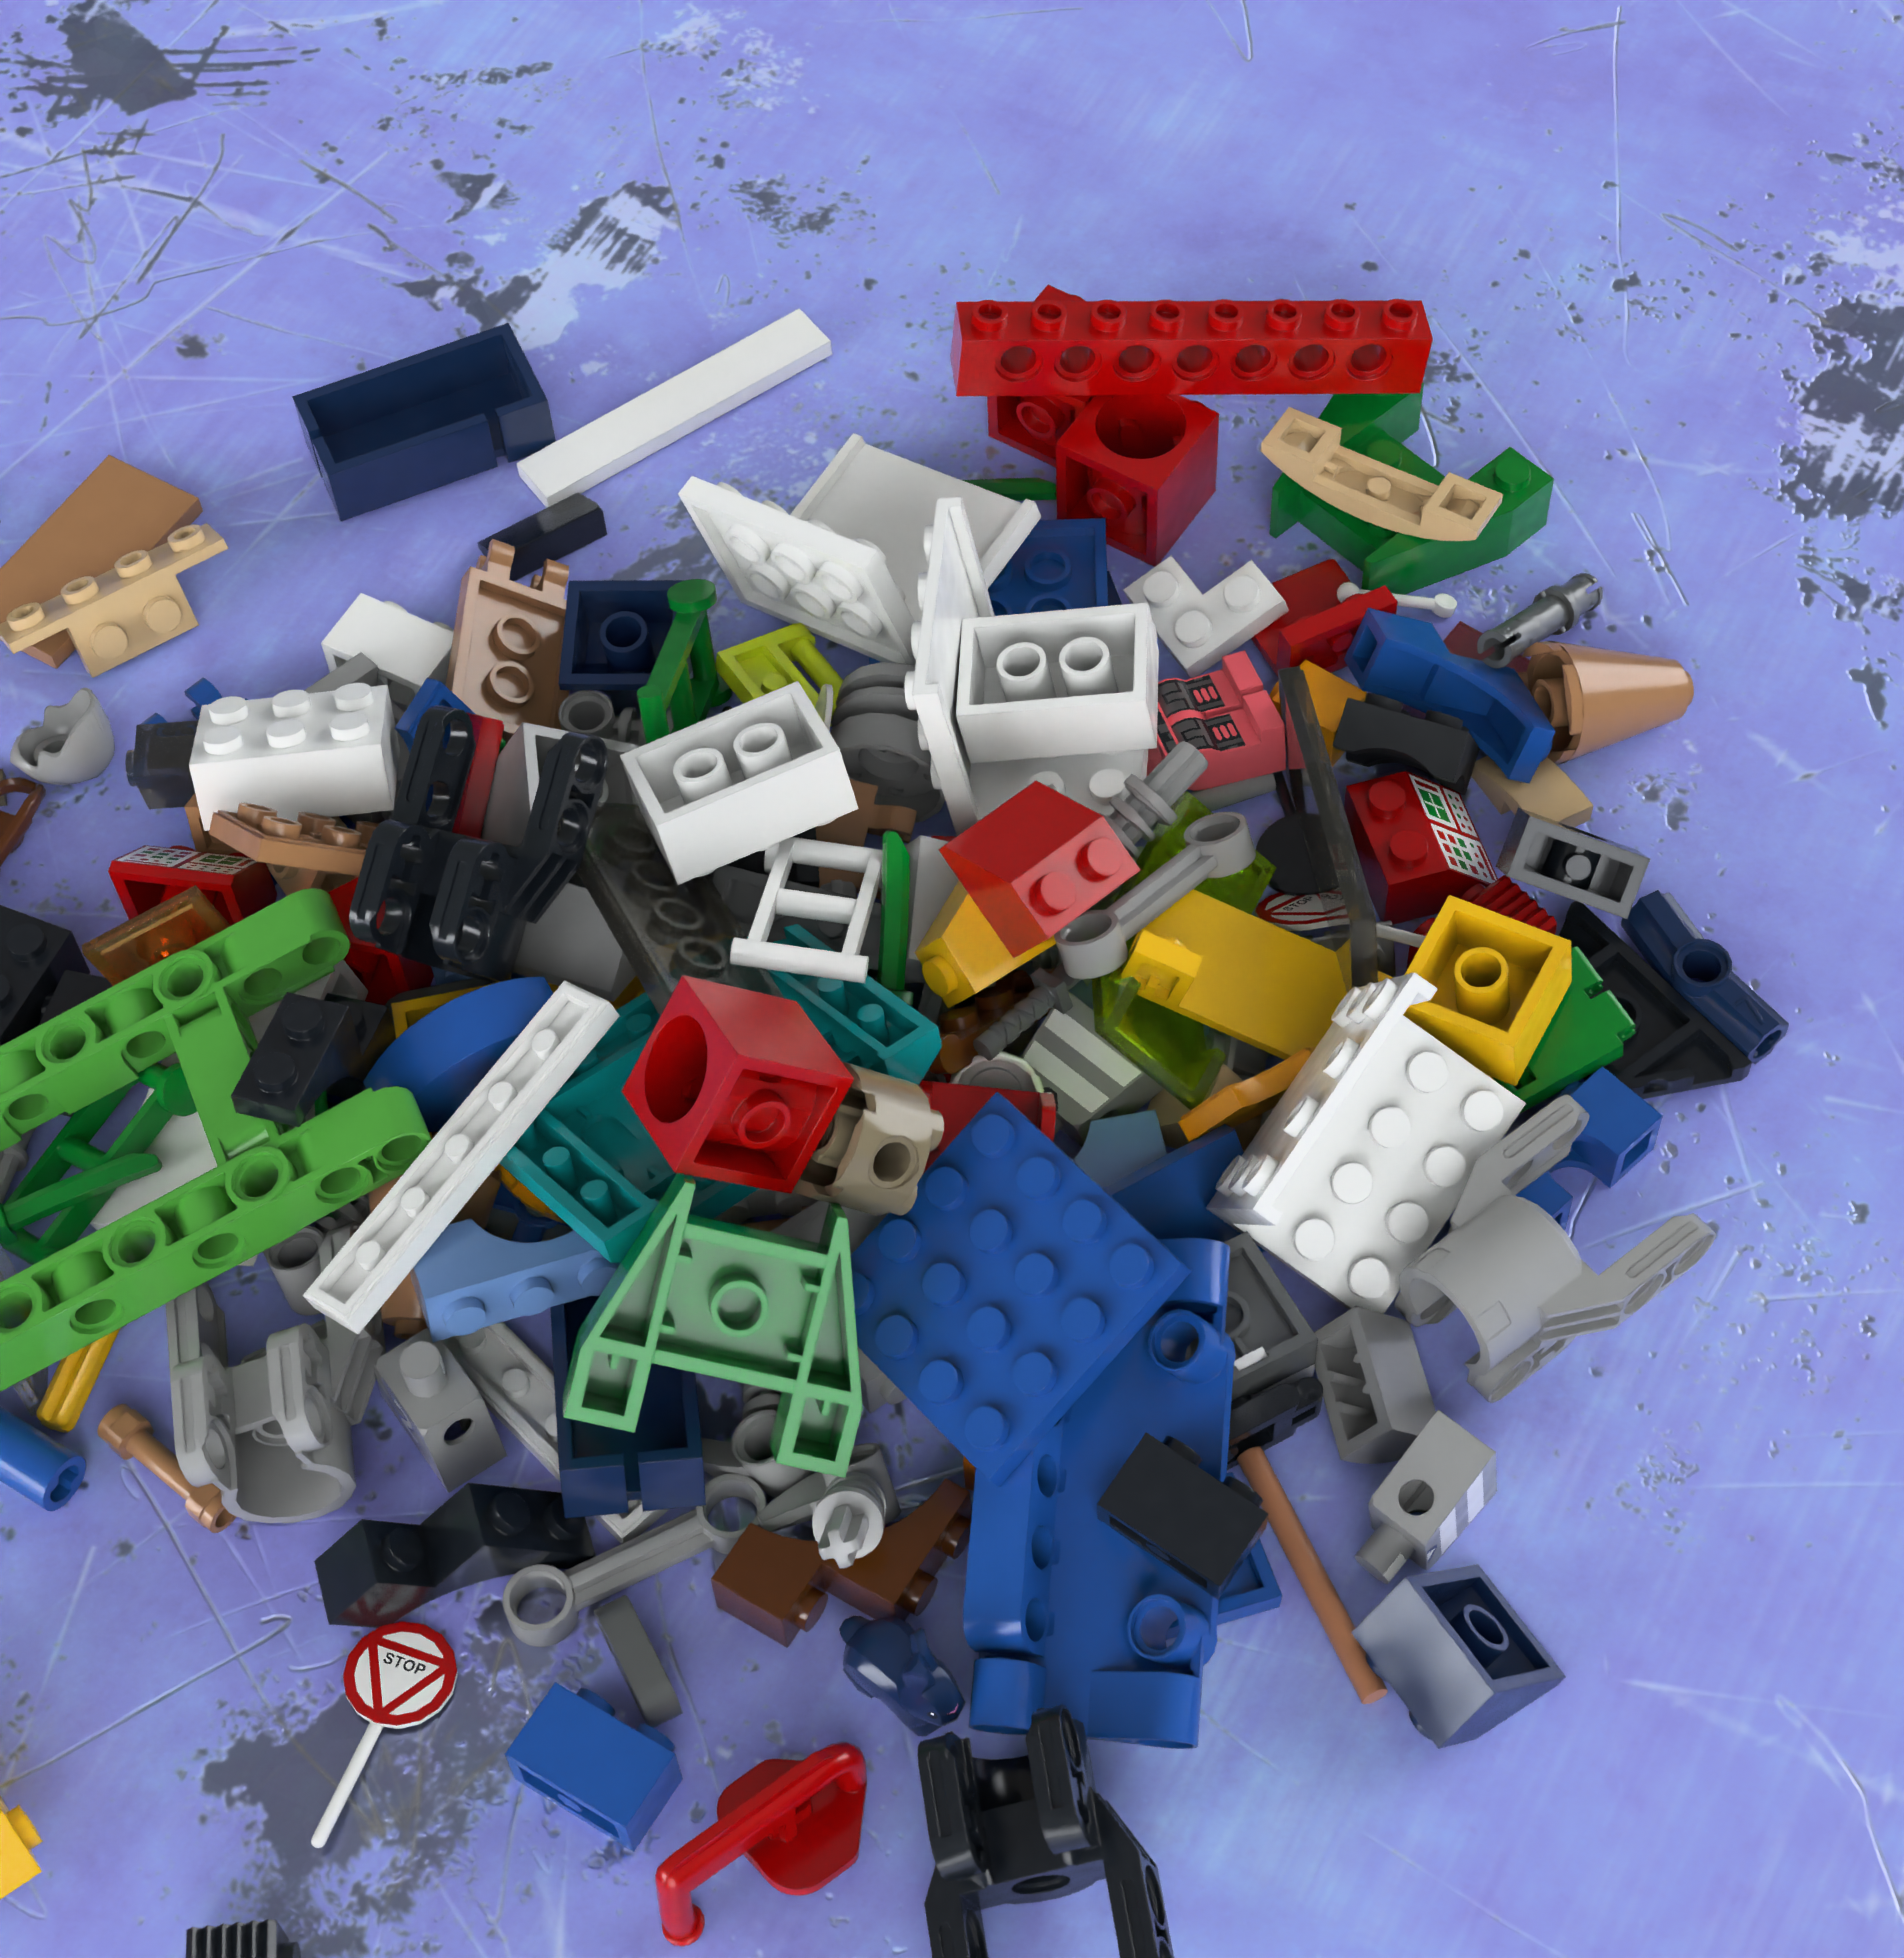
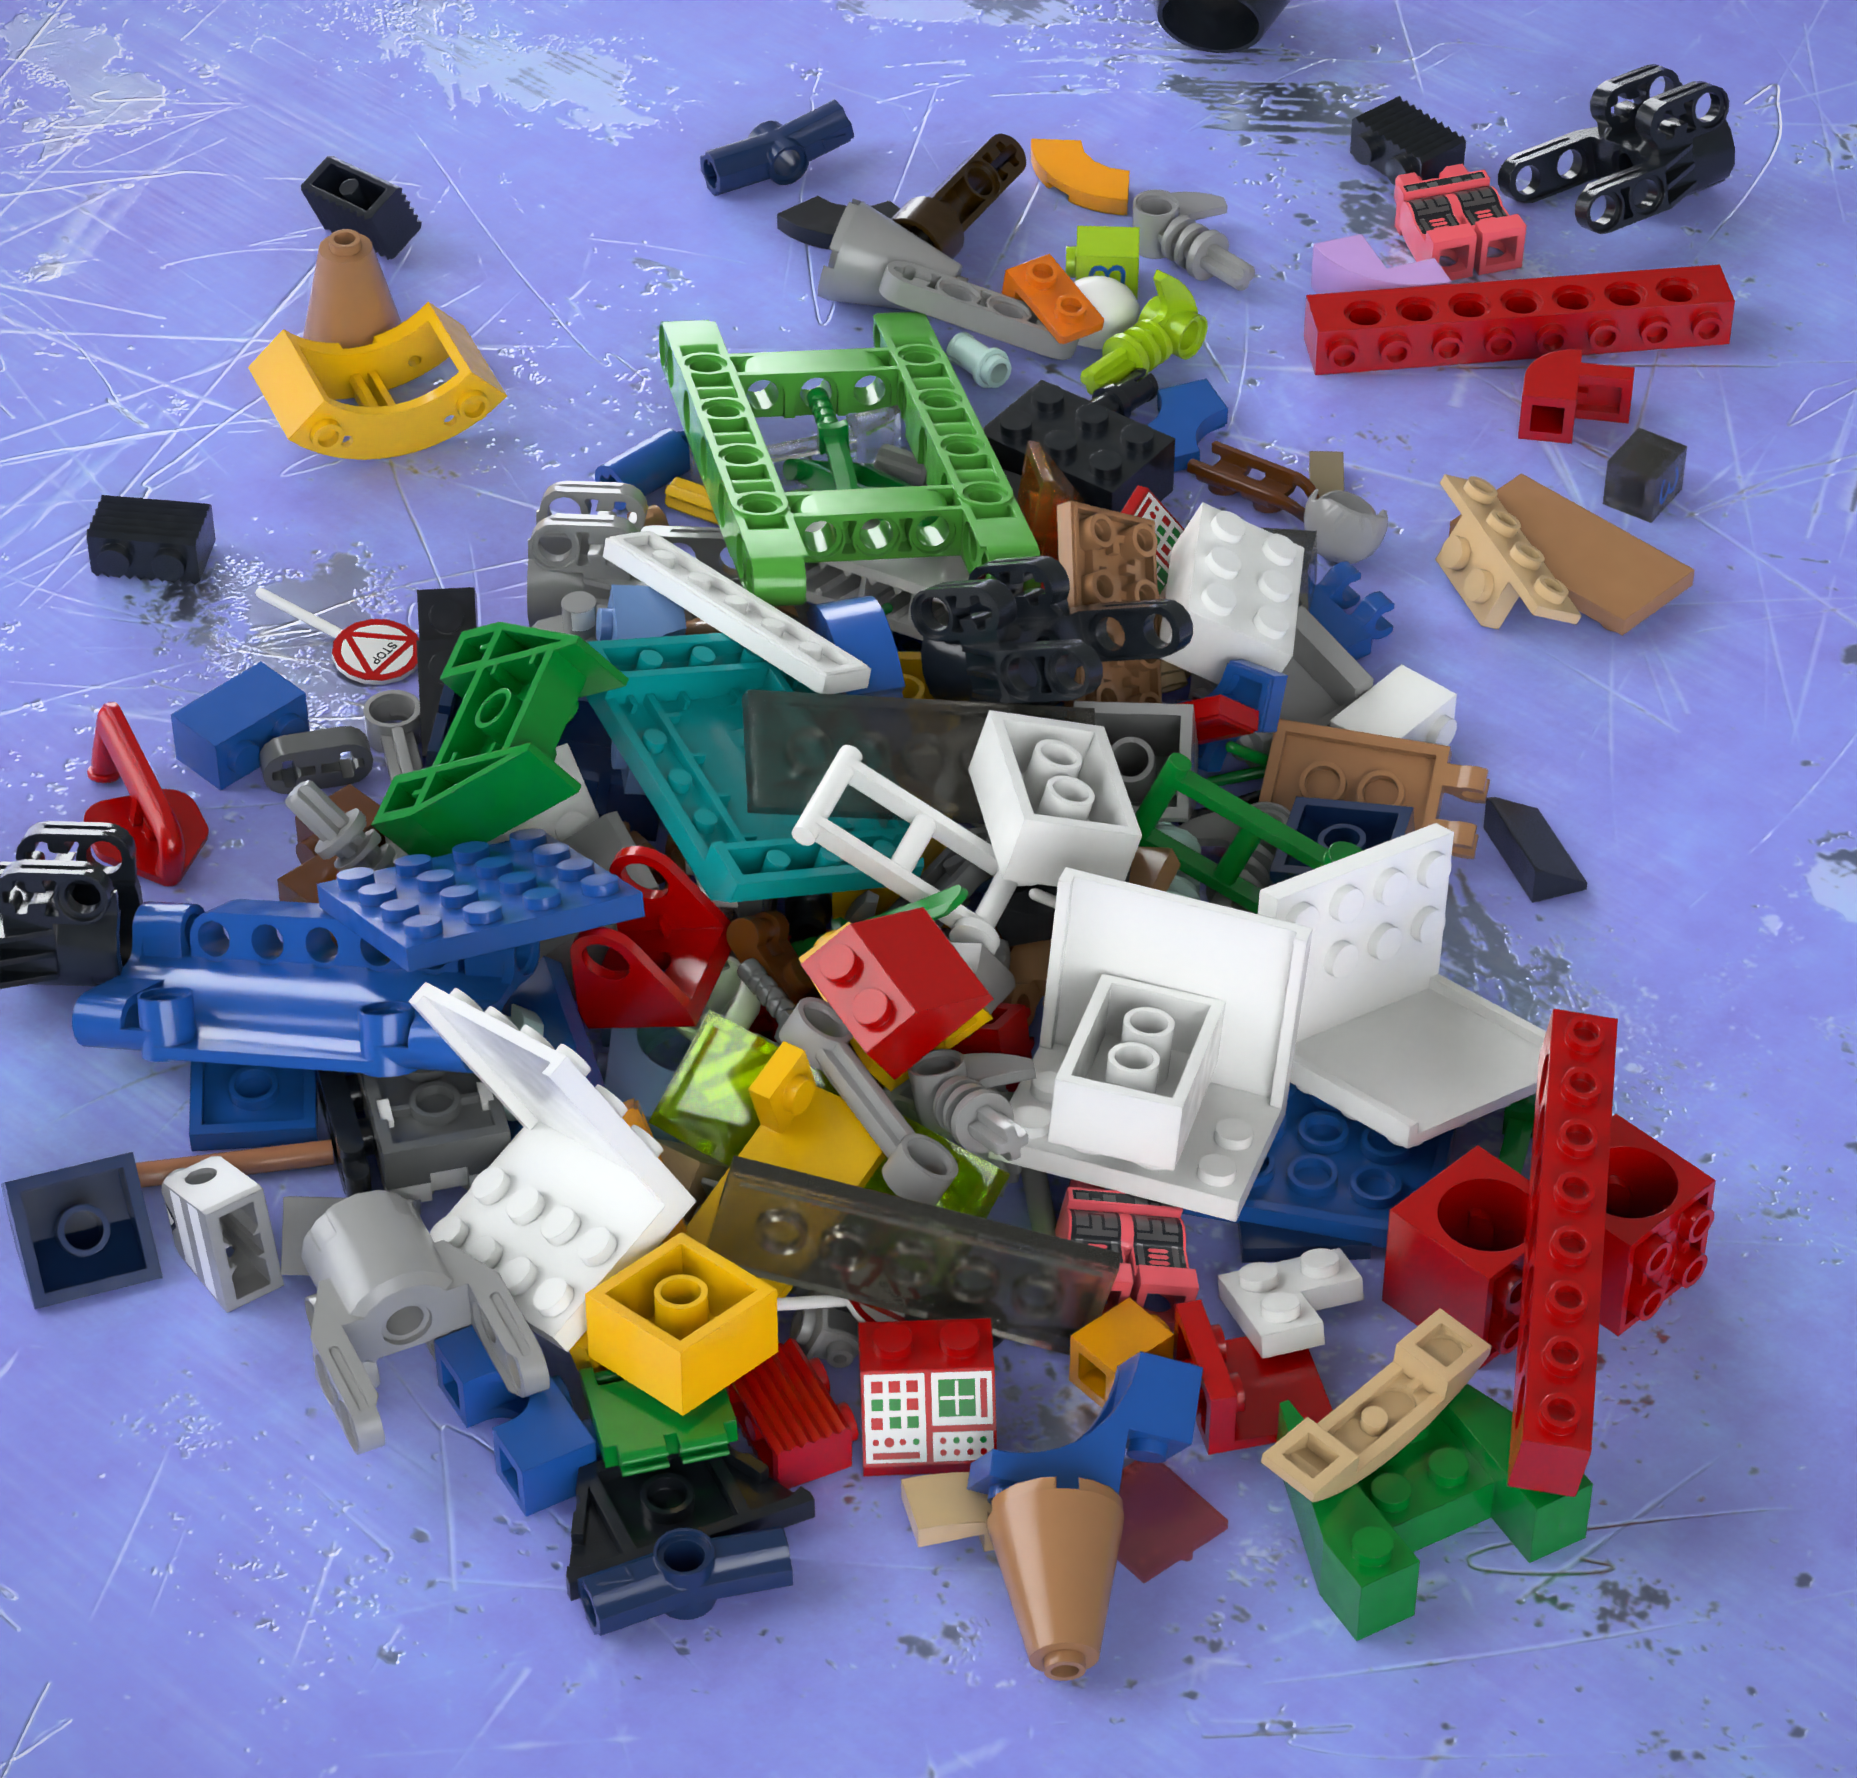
camera: 100 degrees right, 15 degrees down
black arch [231,992,396,1127] -> none
dark blue piece [292,323,556,521] -> none
white tile [517,308,832,508] -> none
red brick [622,975,854,1194] -> none
dark tan brick [793,1062,944,1216] -> none
dark blue animal [839,1615,965,1736] -> none
black brick [1097,1432,1269,1600] -> none
black brick [1333,693,1480,795] -> none
white hinge [1337,582,1457,618] -> none
dark grey pin [1477,573,1603,669] -> none
brick [1496,808,1650,919] -> none

